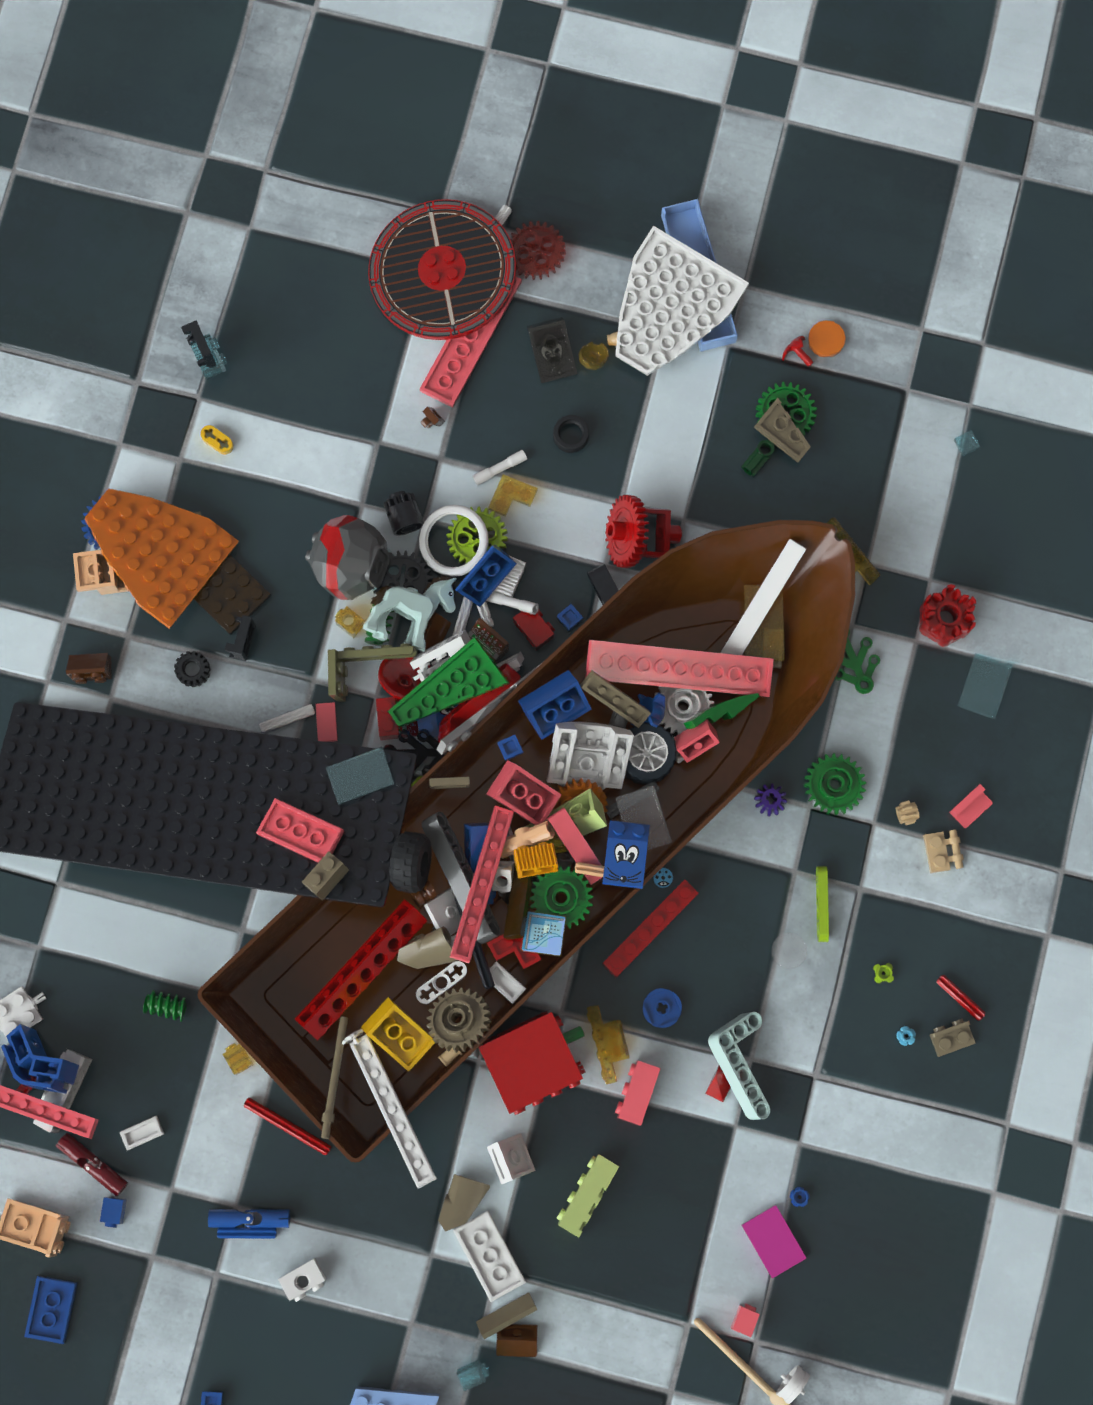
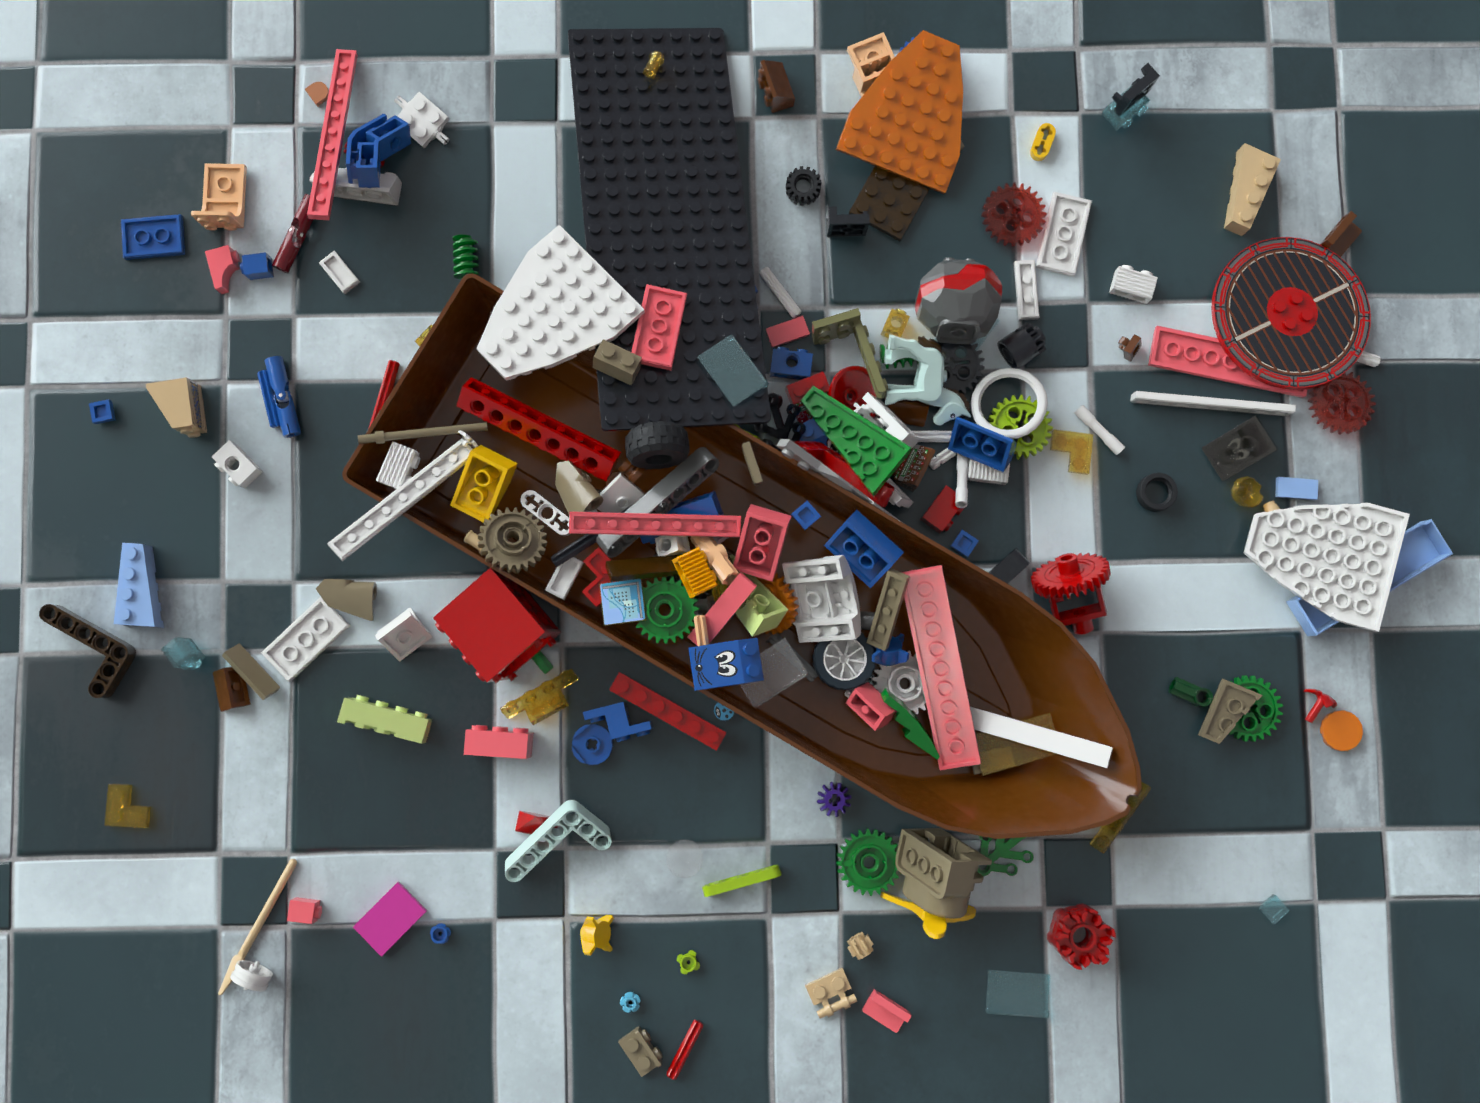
camera: 70 degrees right, 5 degrees up
none -> tan slope [146,377,207,438]
none -> coral arch [205,245,240,294]
none -> white brick [376,441,420,489]
none -> white wing [477,225,645,381]
none -> yellow piece [580,915,614,956]
none -> blue bracket [583,702,653,742]
none -> clear yellow pin [643,51,664,78]
none -> blue brick [770,347,813,380]
none -> dark tan brick [880,828,992,939]
none -> clear red gear [981,182,1047,247]
none -> white tile [1014,260,1039,320]
none -> white tile [1036,192,1092,277]
none -> white brick [1109,265,1158,304]
none -> white tile [1130,391,1296,416]
none -> tan wedge [1224,143,1281,236]
none -> light blue tile [1275,477,1318,500]
none -> reddish brown panel [1320,211,1362,257]

